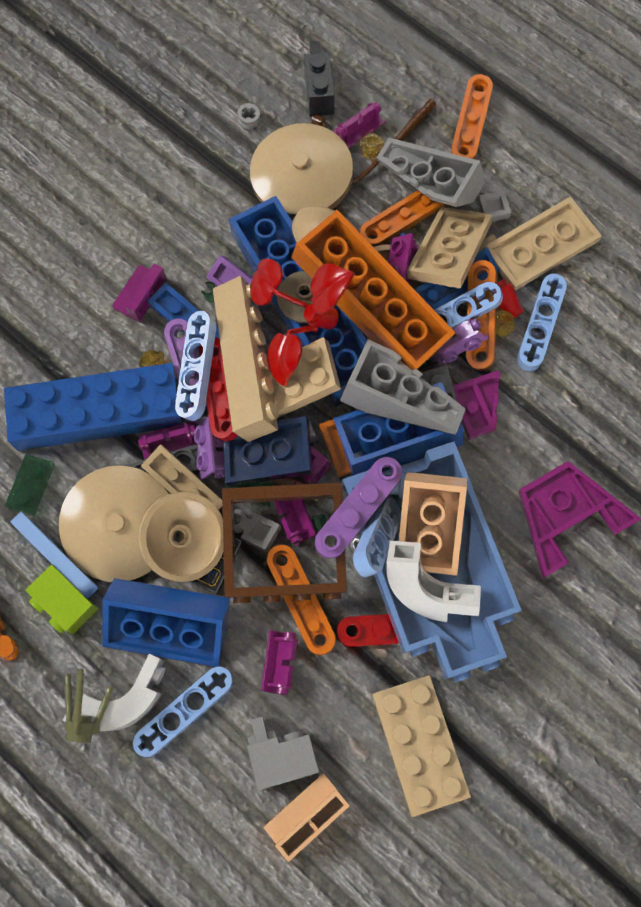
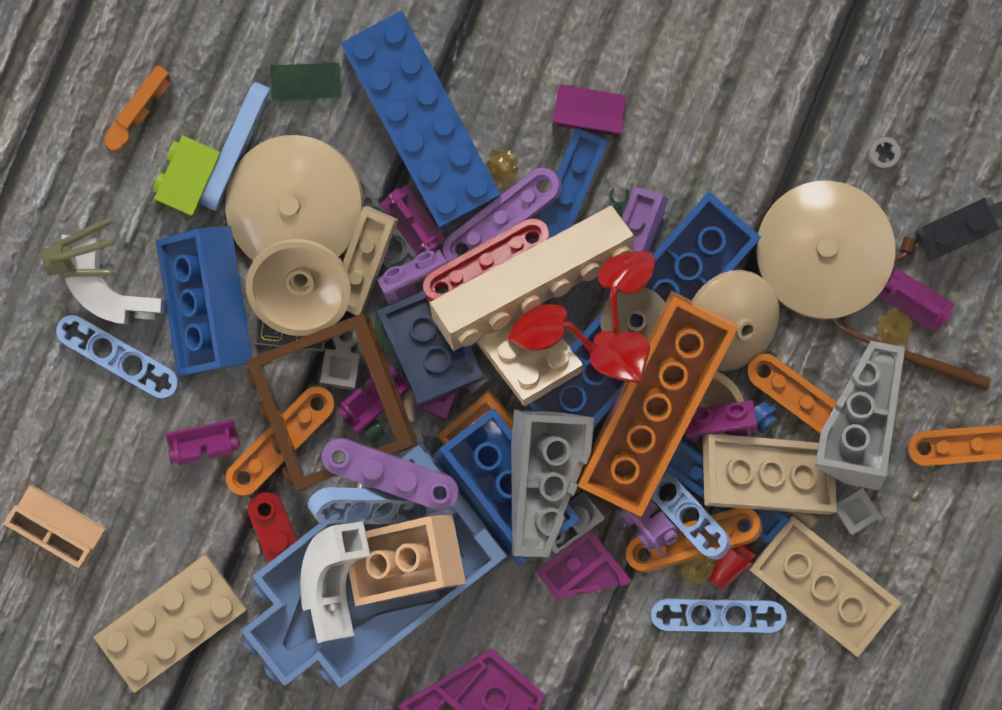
camera: 65 degrees right, 15 degrees up
light blue beam [175,311,216,421] -> none
light grey hinge [247,716,319,790] -> none

